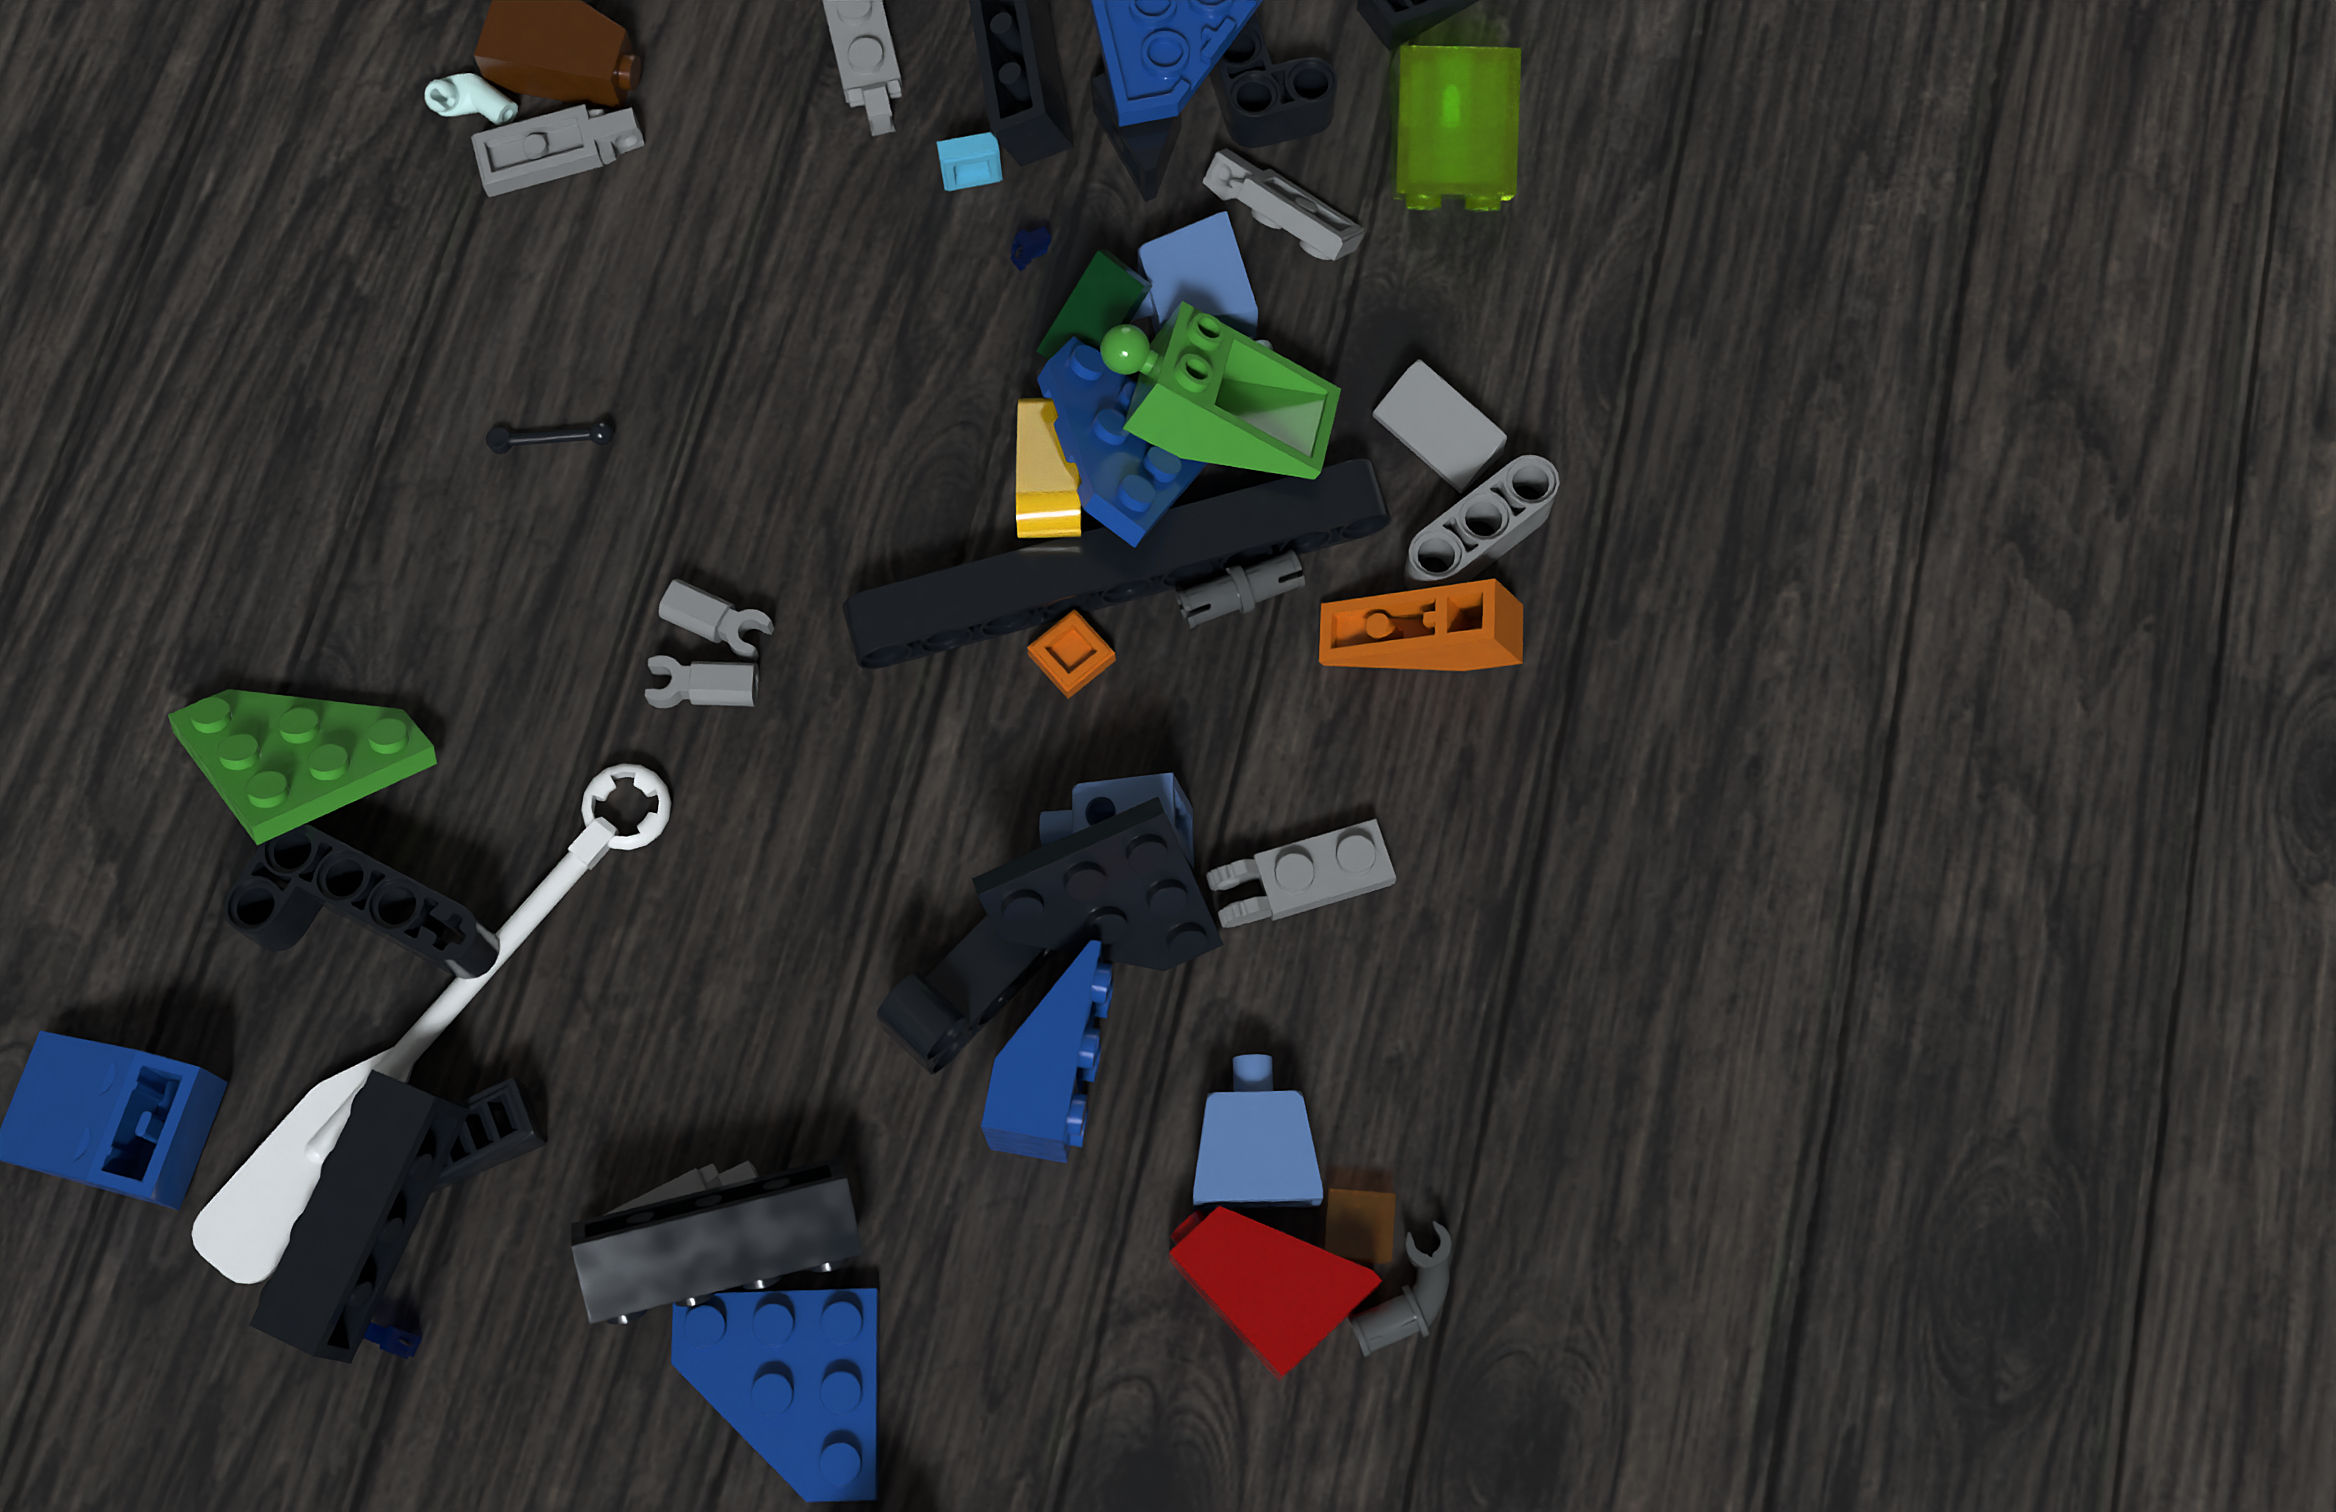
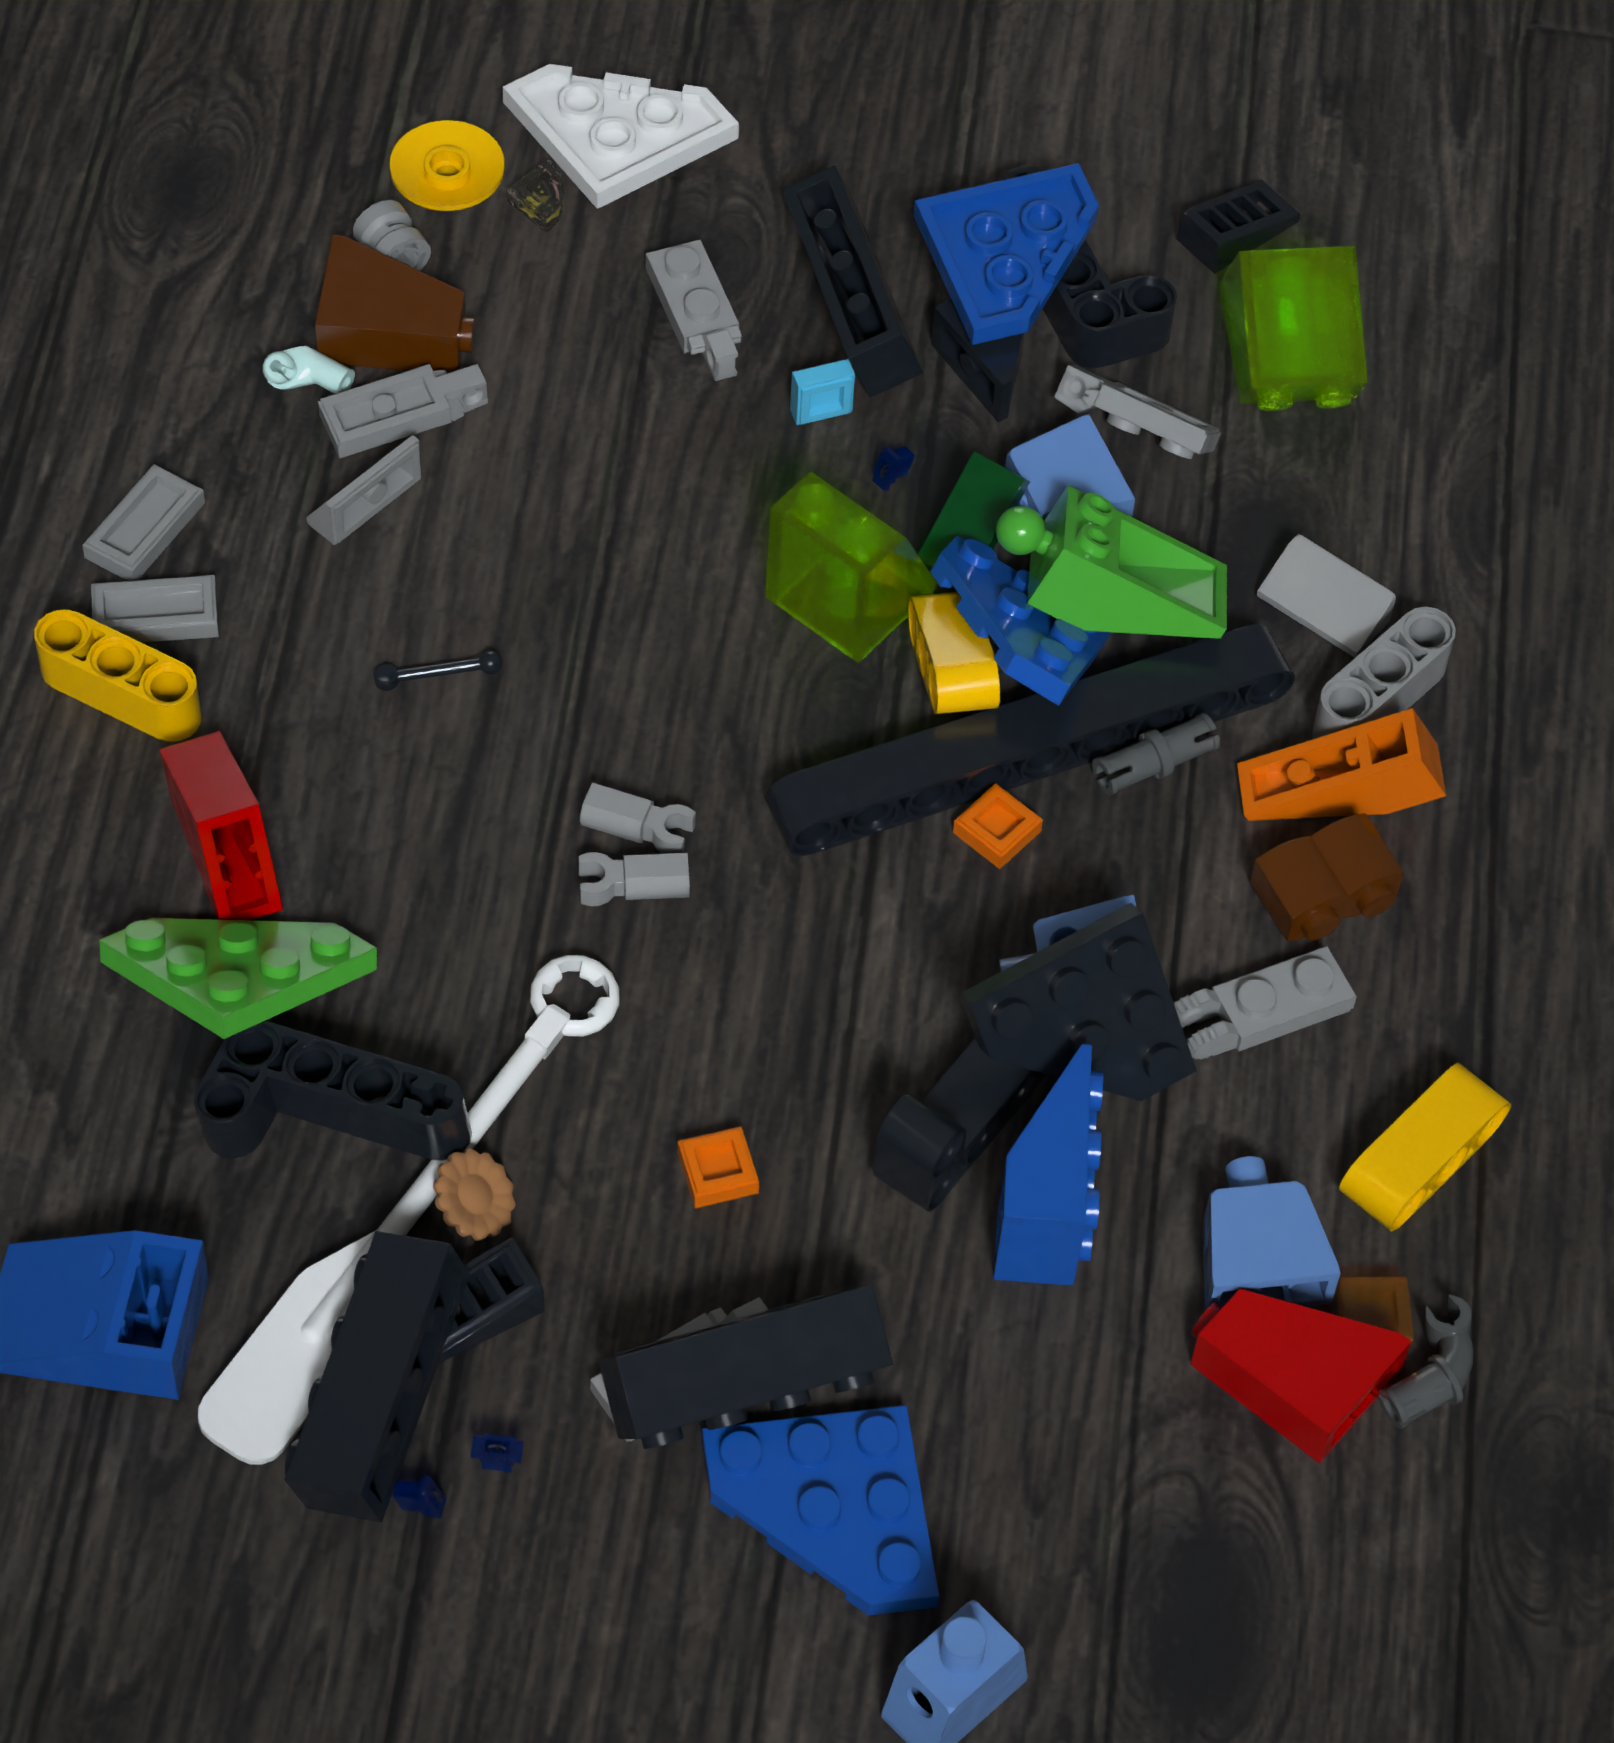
camera: 10 degrees left, 15 degrees down
none -> yellow beam [34,610,201,742]
none -> light grey tile [82,464,205,581]
none -> light grey tile [91,575,219,643]
none -> red slope [159,731,283,921]
none -> light grey slope [306,435,421,545]
none -> medium nougat piece [433,1148,516,1241]
none -> clear blue piece [471,1434,524,1472]
none -> orange tile [677,1126,759,1208]
none -> clear neon green slope [766,471,937,663]
none -> reddish brown brick [1250,813,1404,942]
none -> yellow beam [1339,1063,1511,1232]

